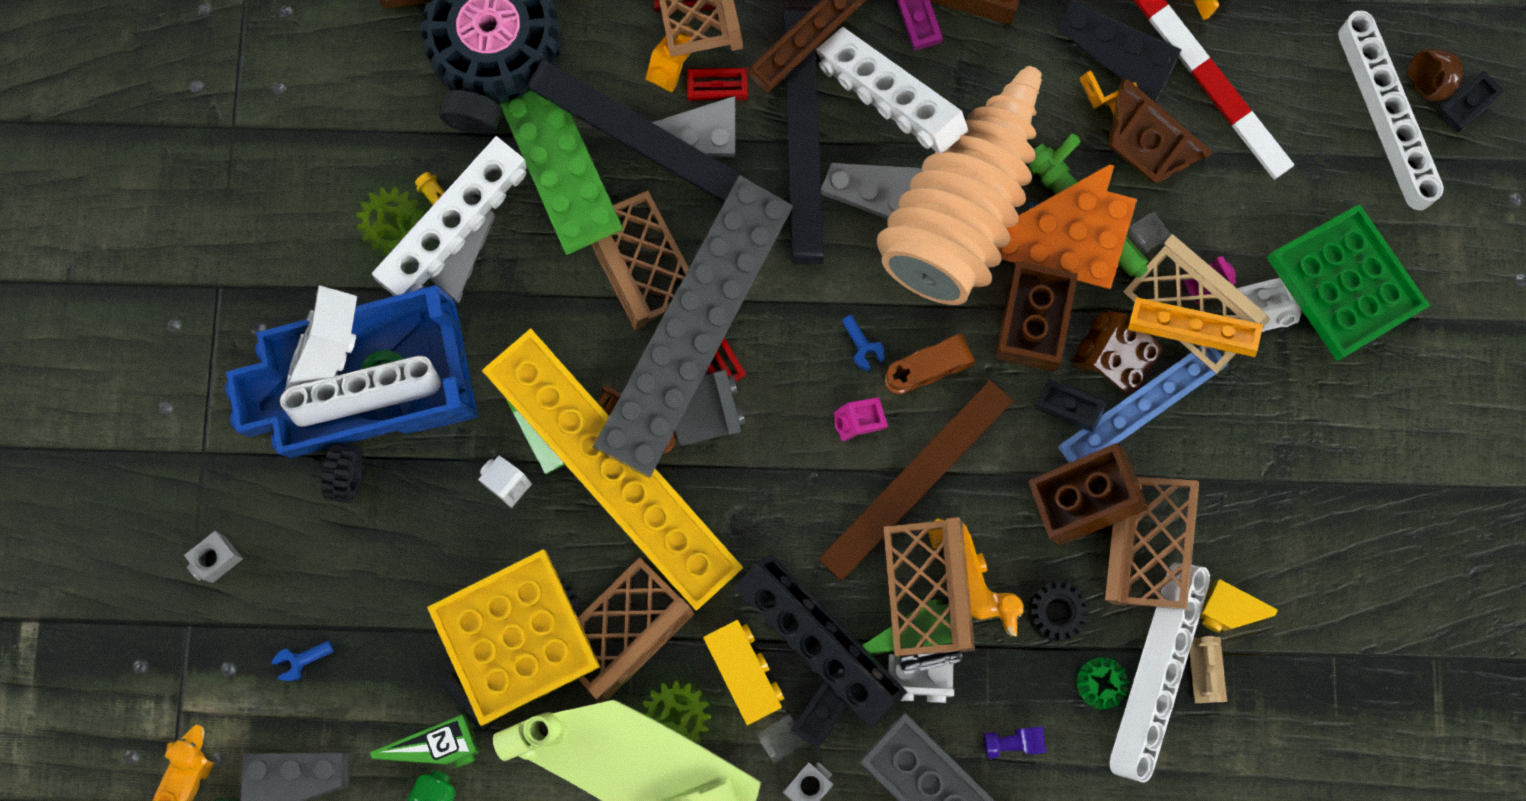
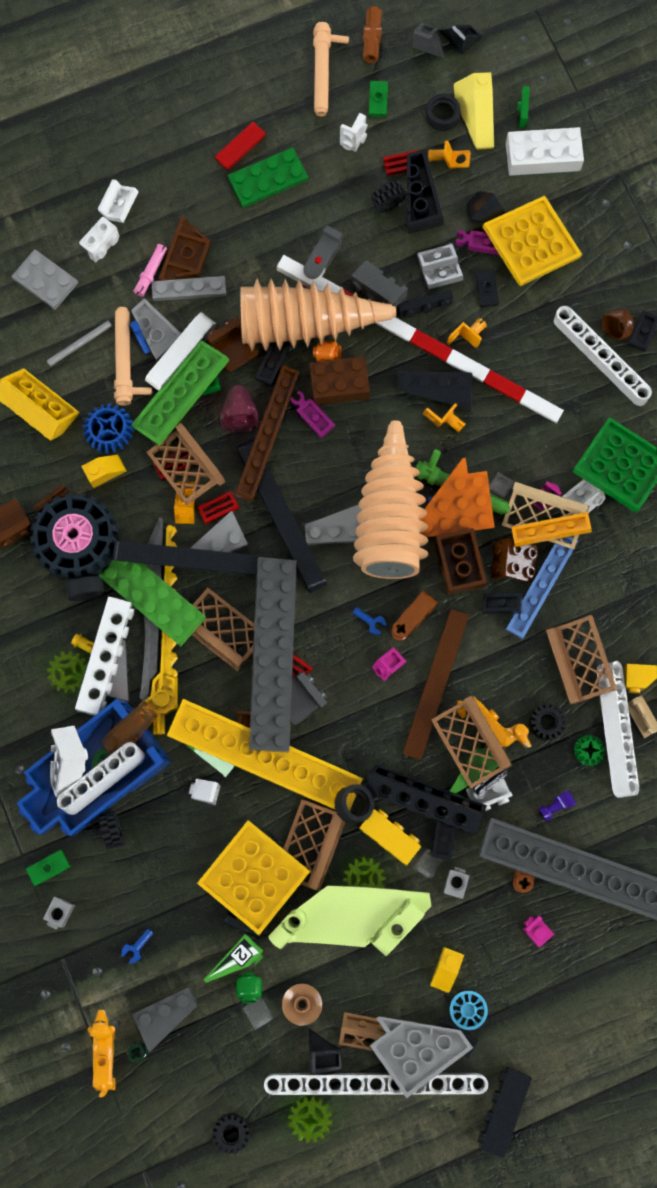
camera: 25 degrees left, 0 degrees up
white brick [816,27,969,155] -> none
reddish brown brick [1028,443,1149,546] -> none
reddish brown wing [1107,79,1213,183] -> none
none -> green plate [26,850,71,887]
none -> clear orange slope [101,701,157,755]
none -> yellow piece [137,518,178,735]
none -> black tyre [335,784,374,824]

